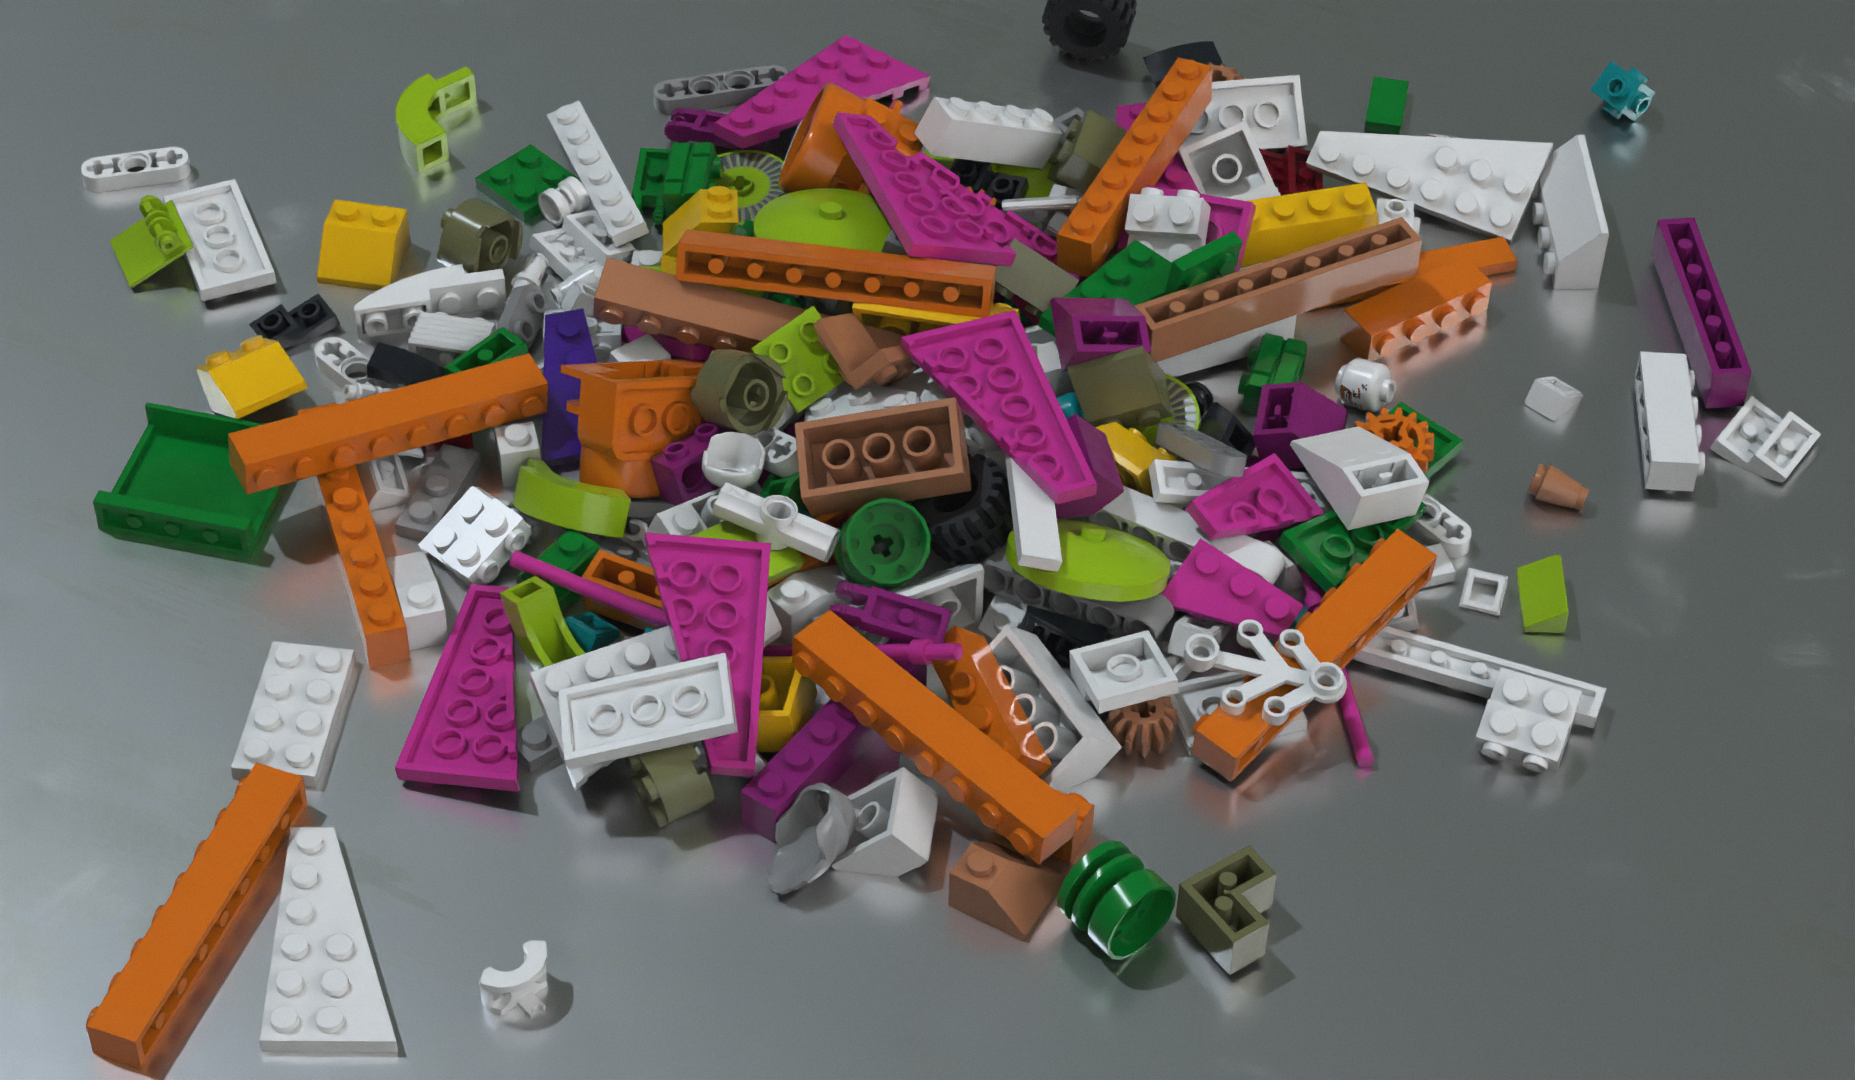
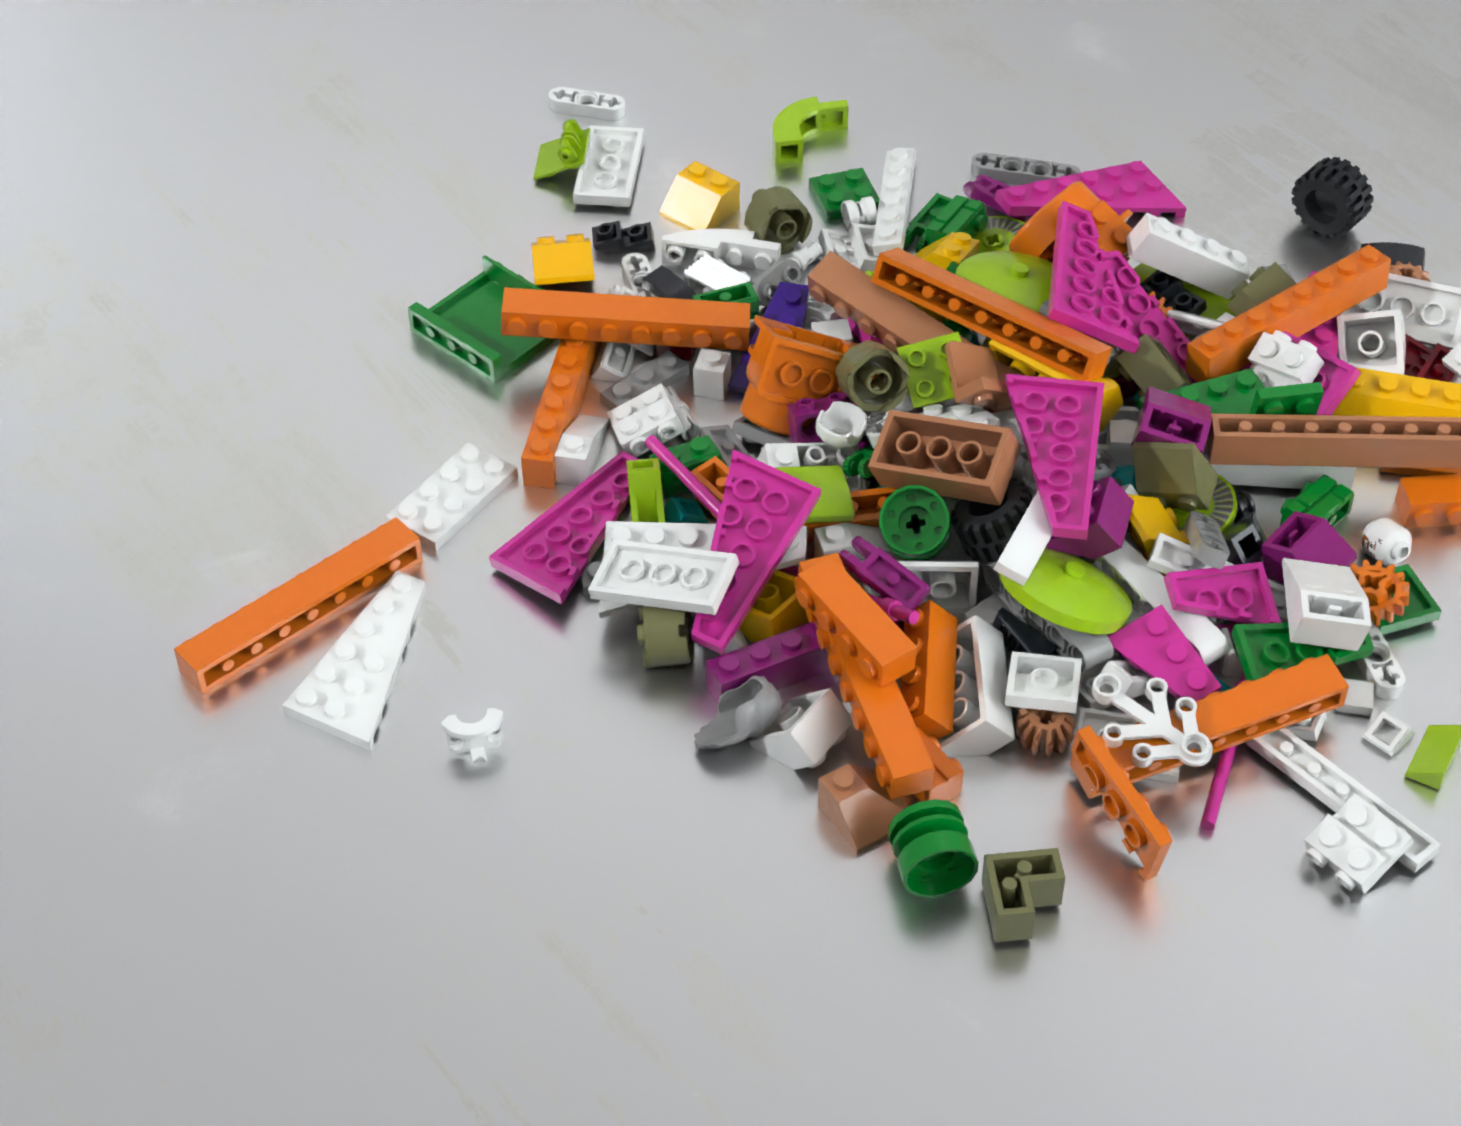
camera: 30 degrees right, 0 degrees up
lime arch [513,458,631,539] -> none
white piece [712,482,841,563] -> none
none -> orange brick [796,556,917,688]
none -> orange wing [1071,725,1173,882]

